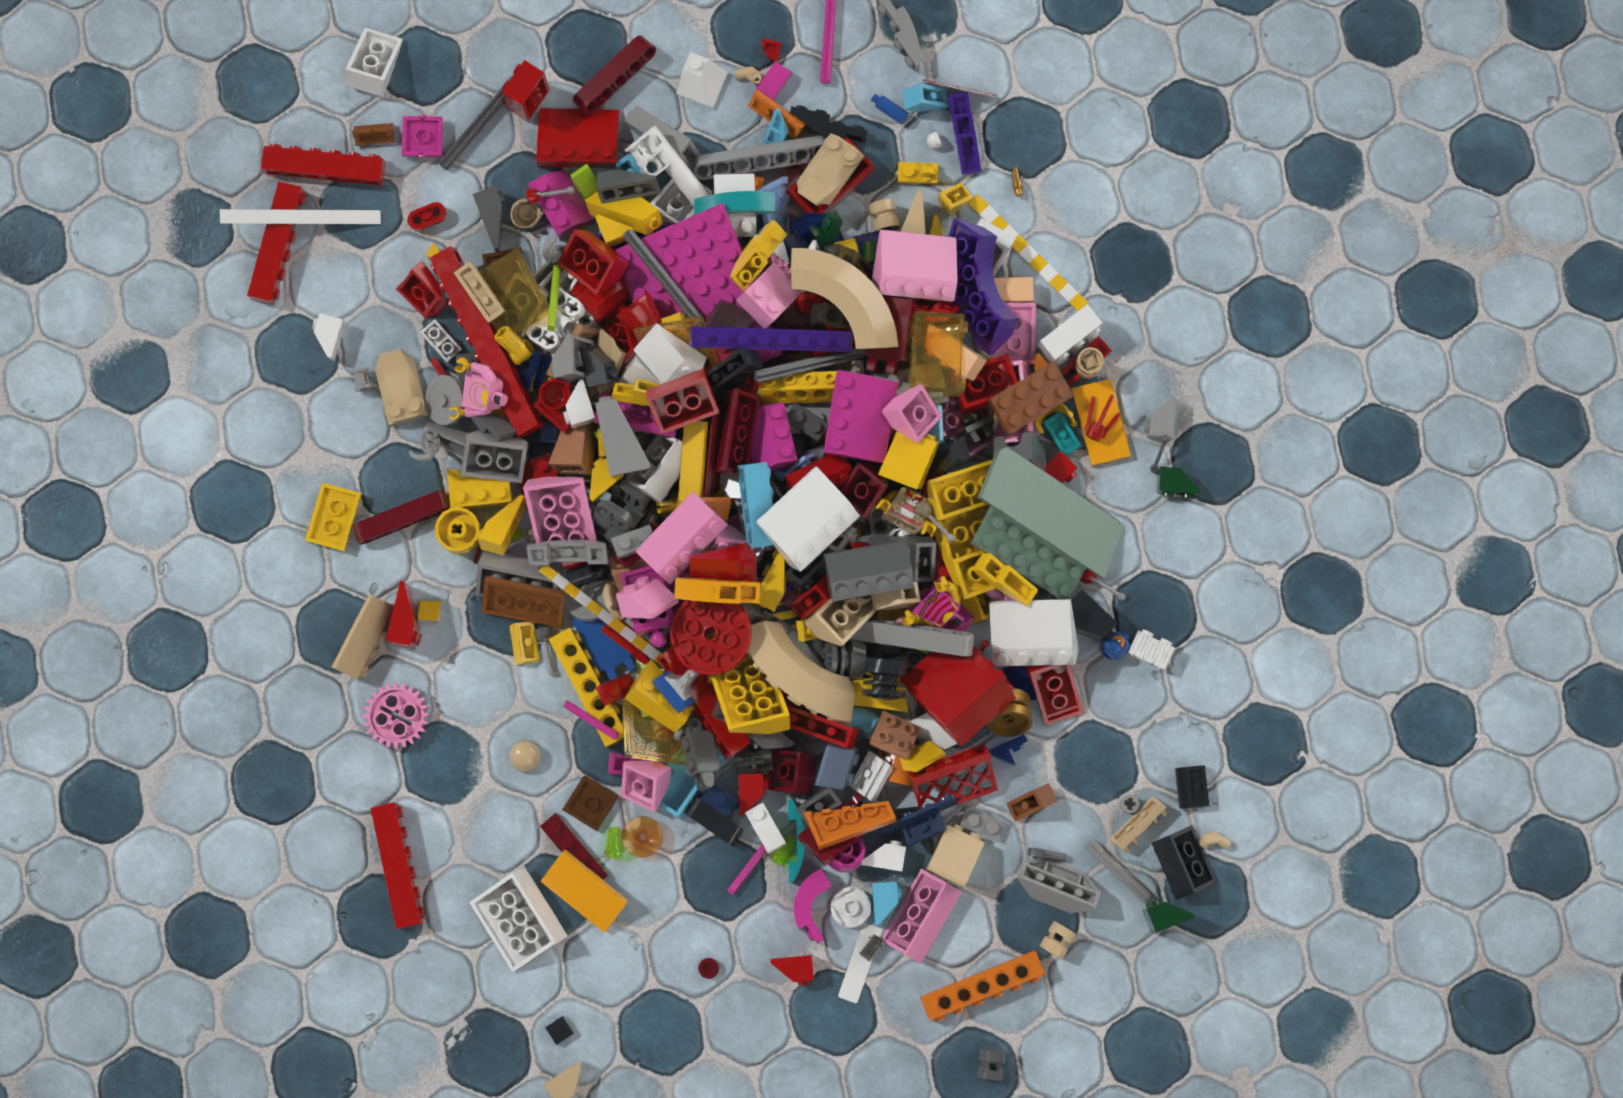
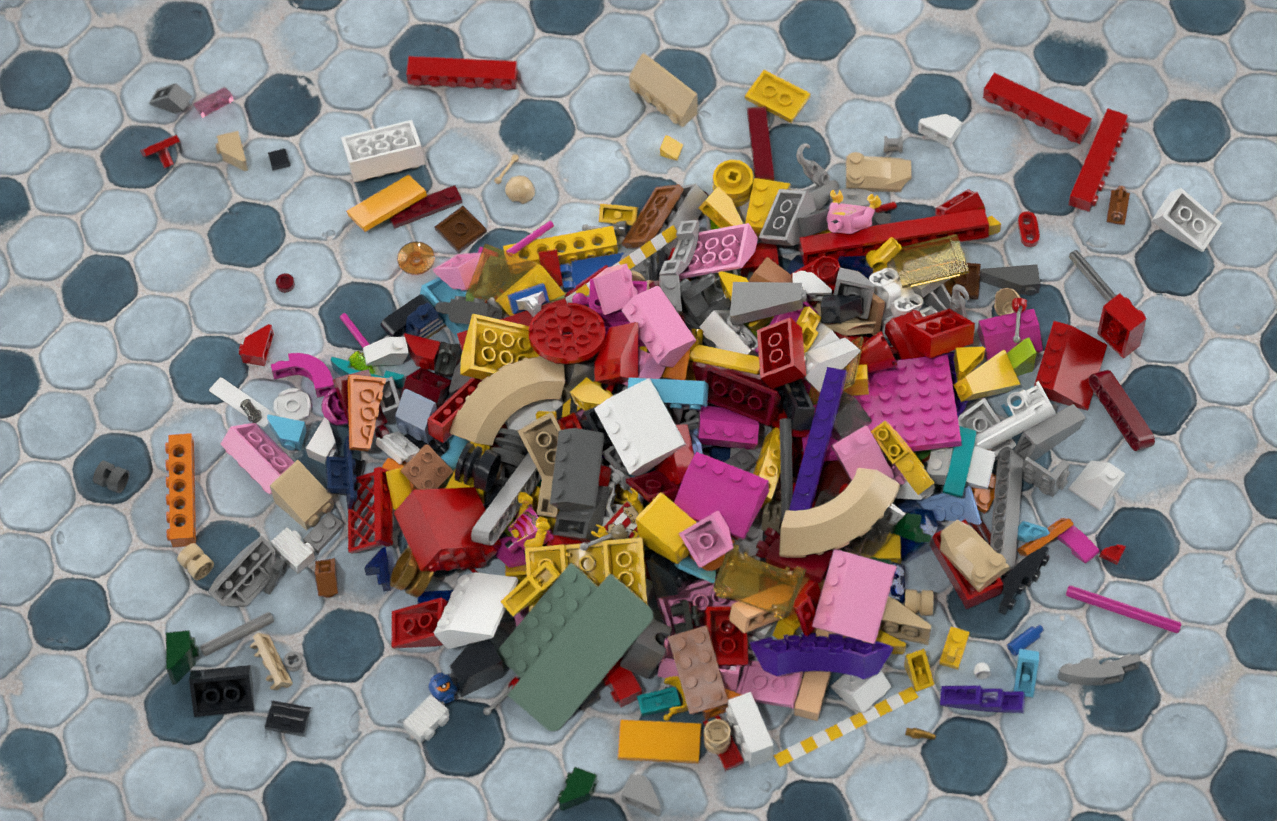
camera: 110 degrees right, 20 degrees down
white sticker [220,209,381,224] -> none
bright pink gear [363,682,430,749] -> none
red slope [386,581,422,650] -> none
dark pink plate [402,114,443,158] -> none
white slope [420,319,462,362] -> none
tan plate [454,261,506,323] -> none
lime bar [547,265,561,332] -> none
dark grey slope [597,169,661,204] -> none
clear neon green cone [604,827,624,858] -> none
dark grey axle [623,229,705,326] -> none
light orange slope [674,577,760,604] -> none
tan arm [734,67,763,84] -> none
sticker [922,79,996,97] -> none
red plant [1084,395,1120,442] -> none
dark grey hinge [1150,435,1170,473] -> none
tan arm [1199,832,1231,850] -> none
none -> white brick [270,527,315,574]
none -> tan hinge [494,154,519,184]
none -> light grey bracket [1022,457,1070,497]

